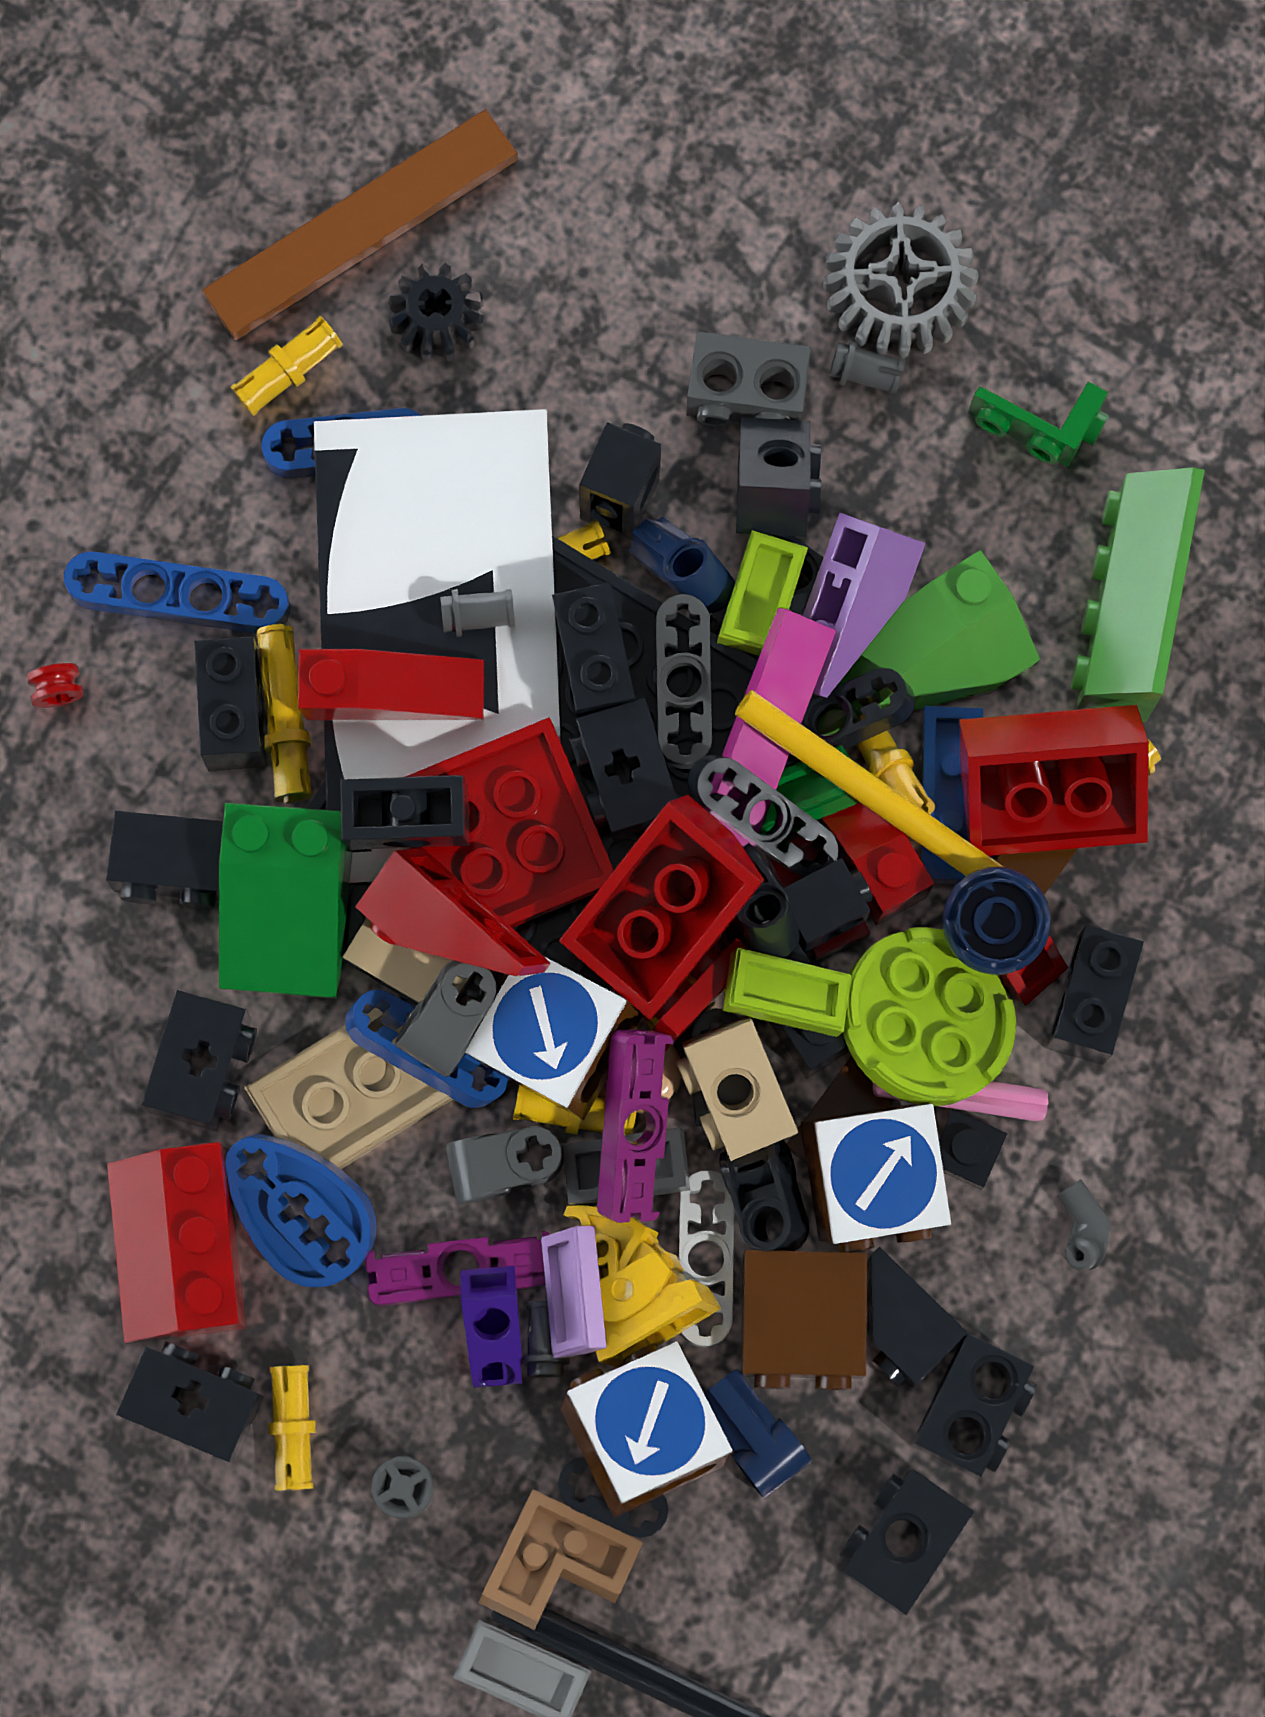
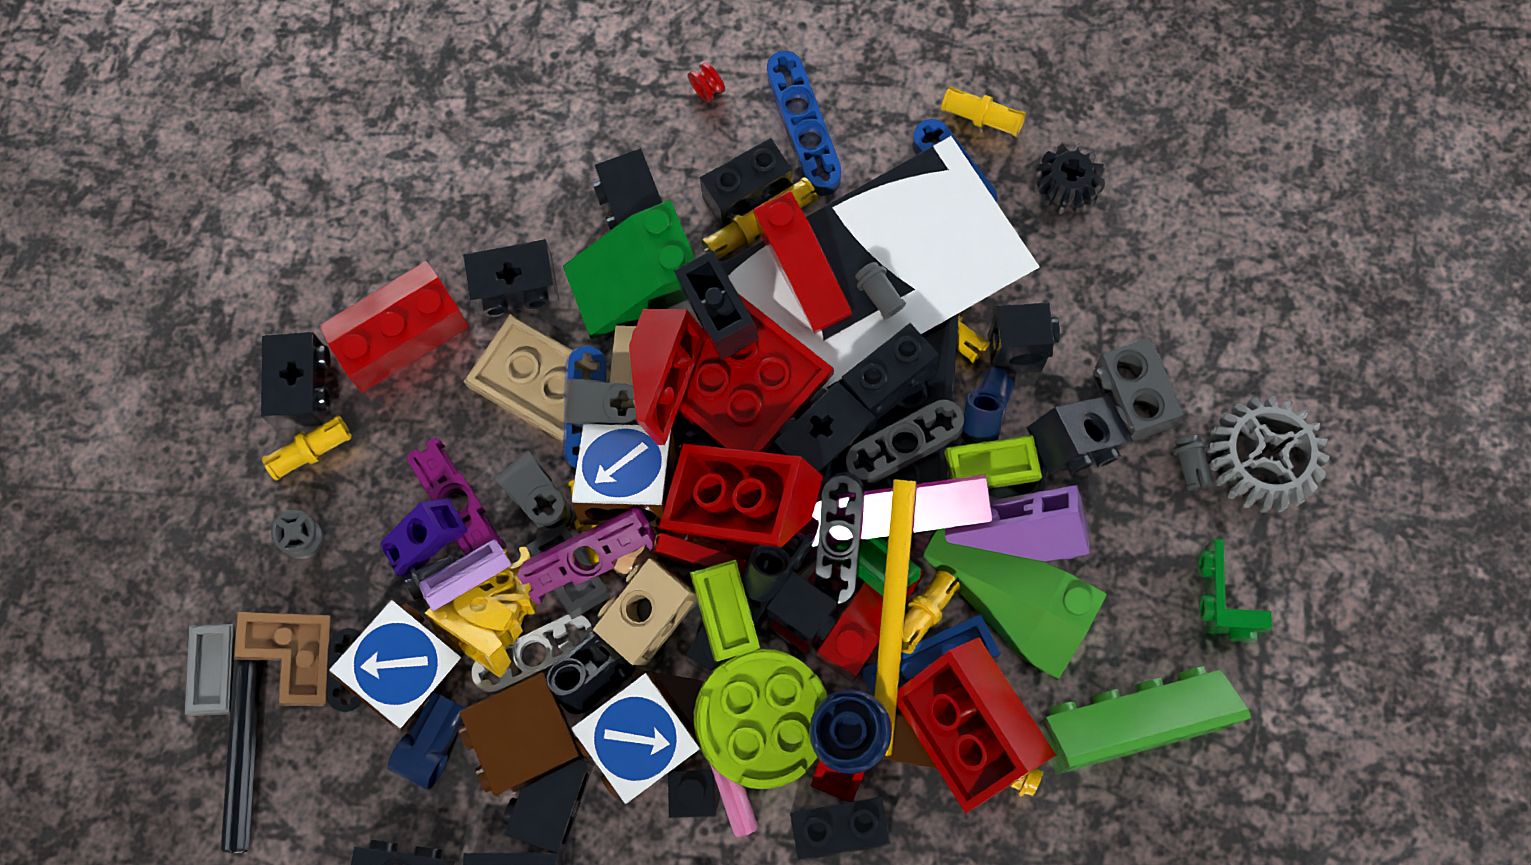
camera: 70 degrees right, 5 degrees down
dark orange tile [202,109,518,341] -> none
blue piece [225,1134,377,1287] -> none
black beam [784,668,915,768] -> none

